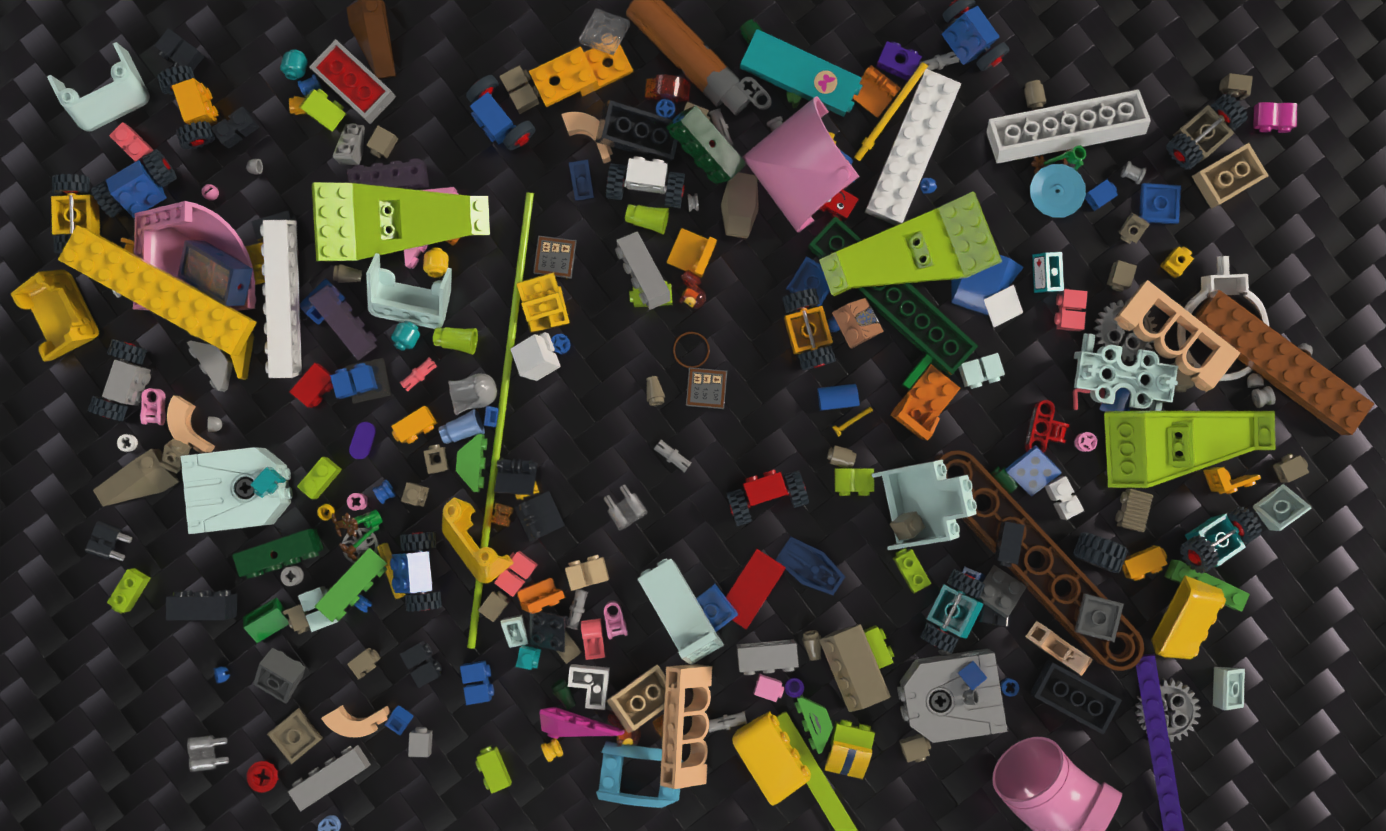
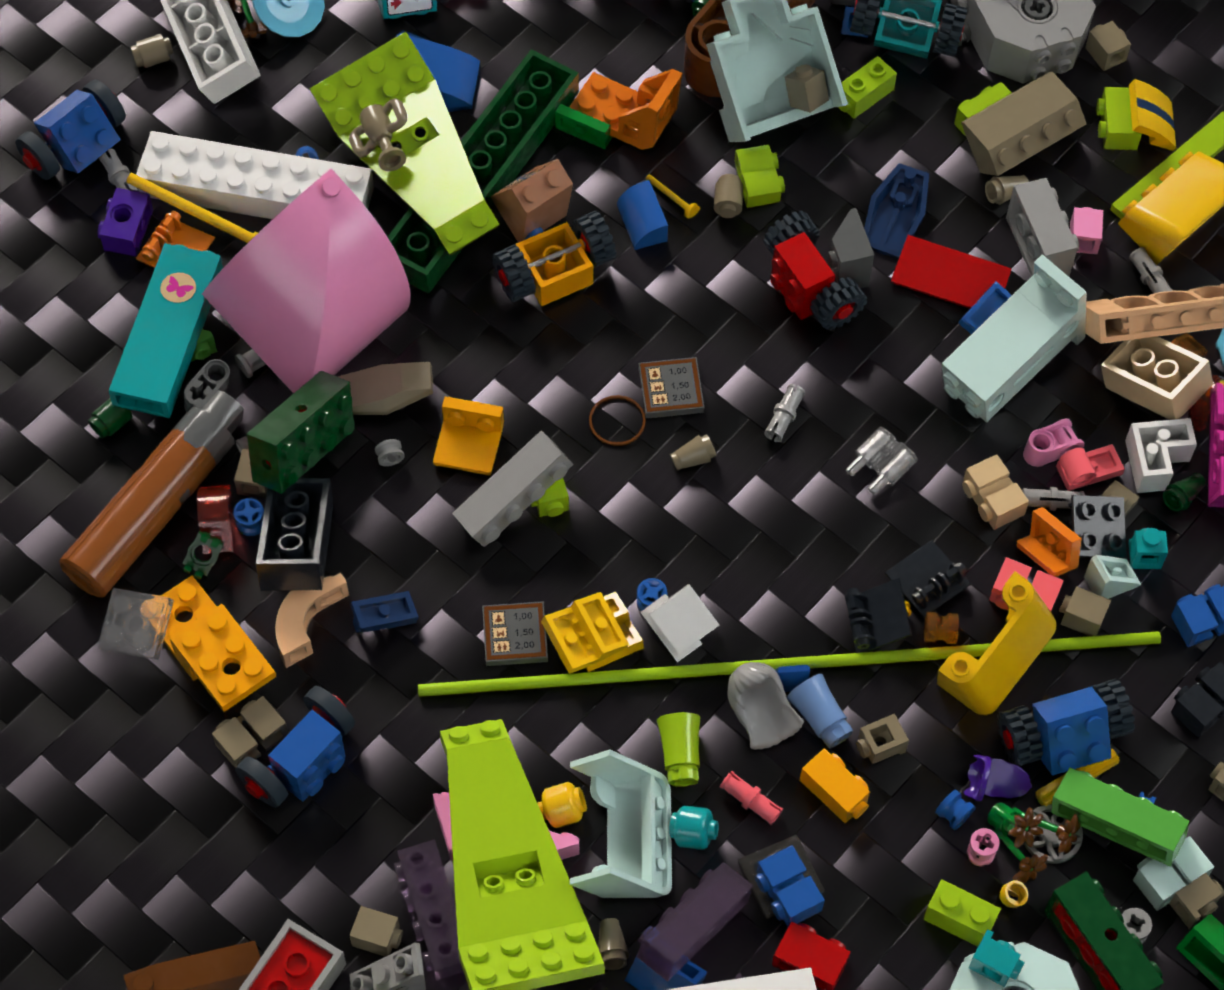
camera: 100 degrees left, 25 degrees down
dark purple tile [349,422,376,459] -> none
dark tan brick [401,483,429,506] -> none
bright green slope [456,434,487,492] -> none
brick [606,156,685,208] -> none
lime plant [625,205,669,234] -> none
clear red piece [679,270,706,309] -> none
dark purple plate [785,678,804,698] -> none
blue tile [787,256,830,307] -> none
bright green slope [795,696,833,754] -> none
light aqua piece [959,353,1005,389] -> none
white sticker [984,285,1023,327] -> none
none -> dark green piece [182,531,224,580]
none -> dark tan piece [349,98,408,171]
none -> dark grey slope [827,208,874,288]
none -> dark purple piece [964,755,1032,801]

